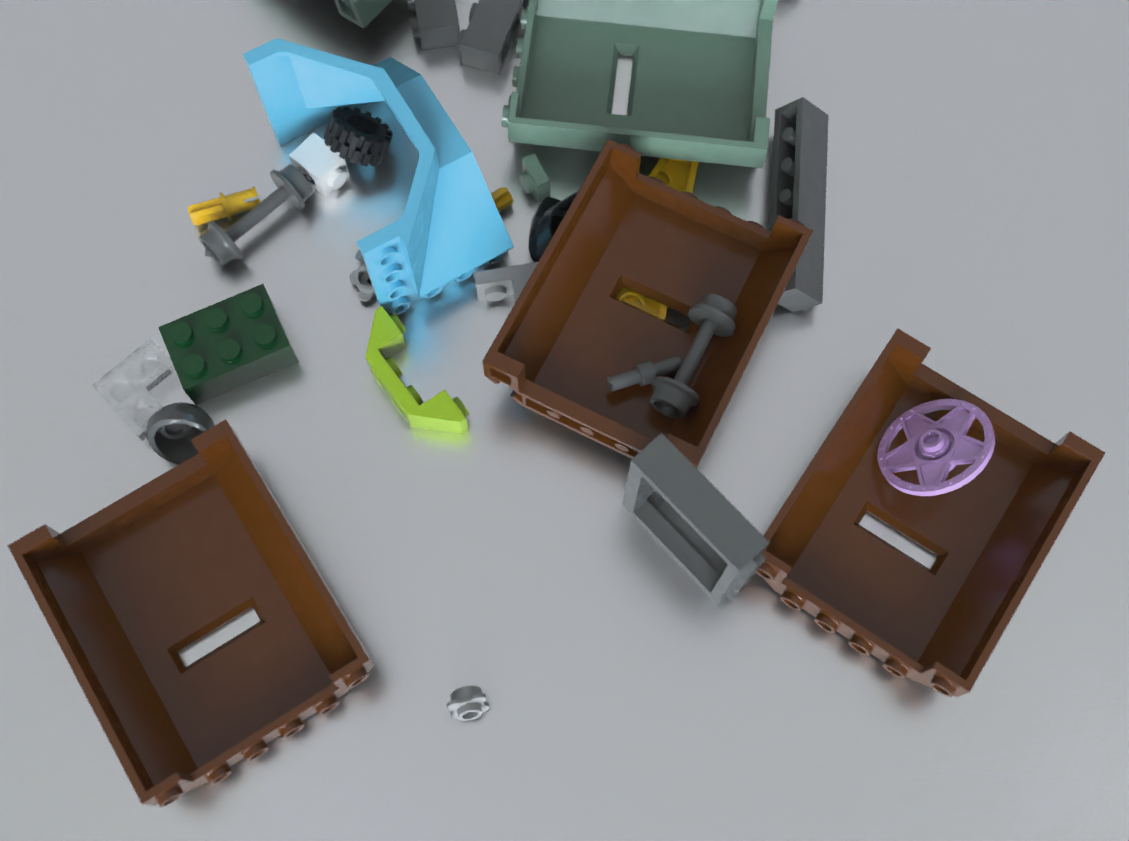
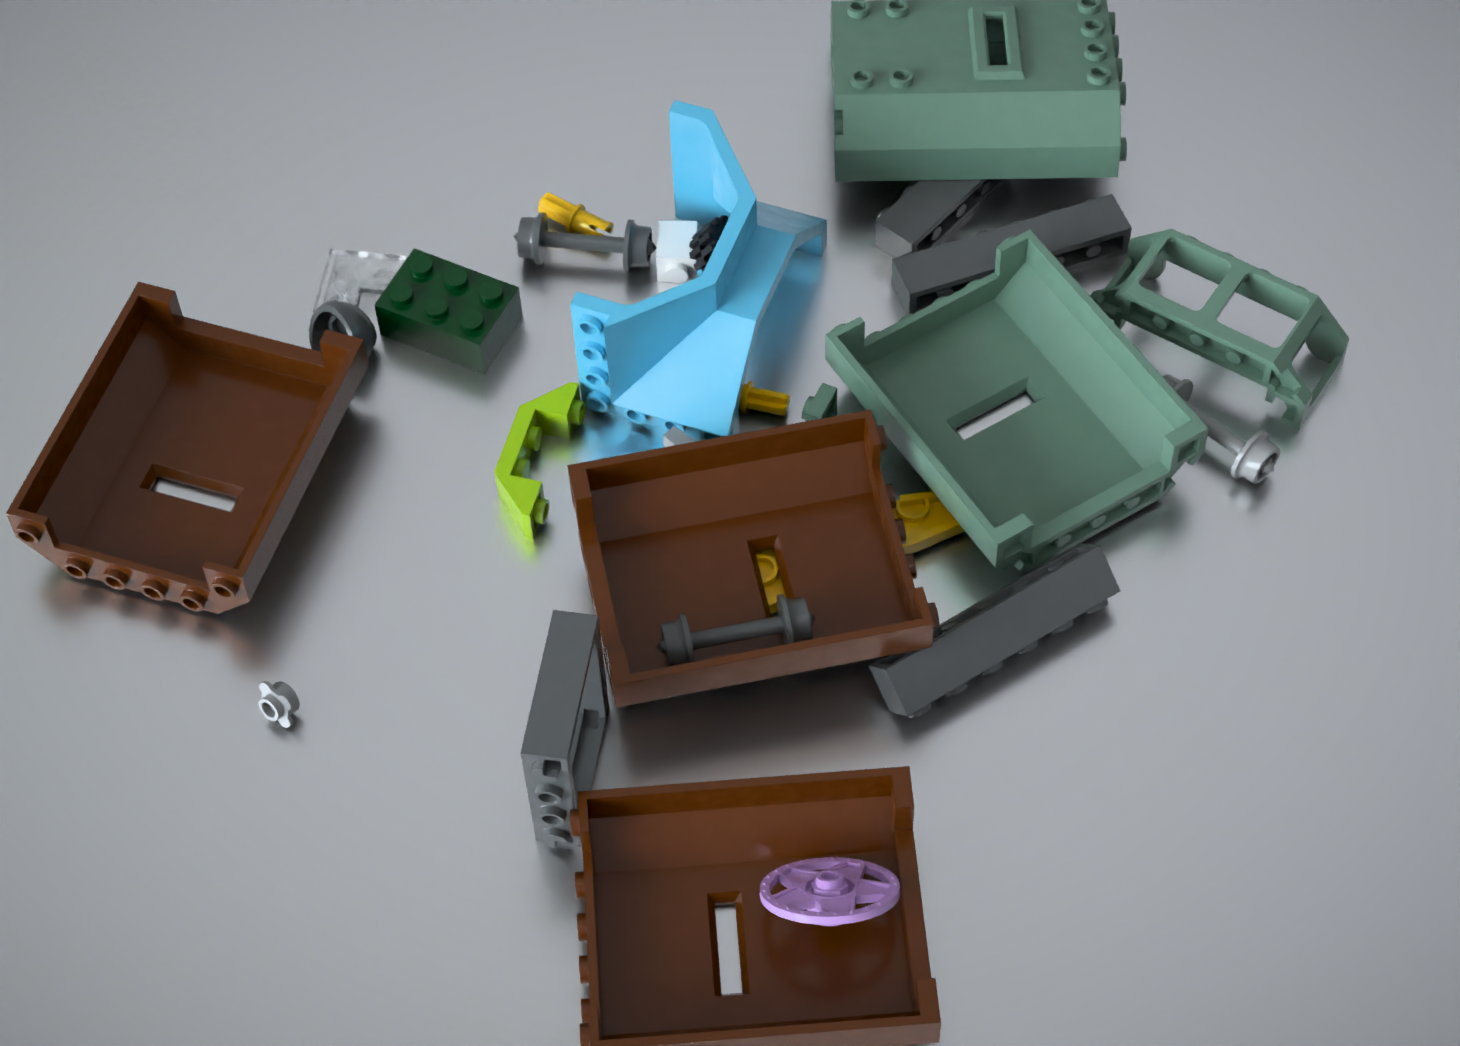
camera: 55 degrees right, 15 degrees down
dark grey bar [607,355,682,391] -> none

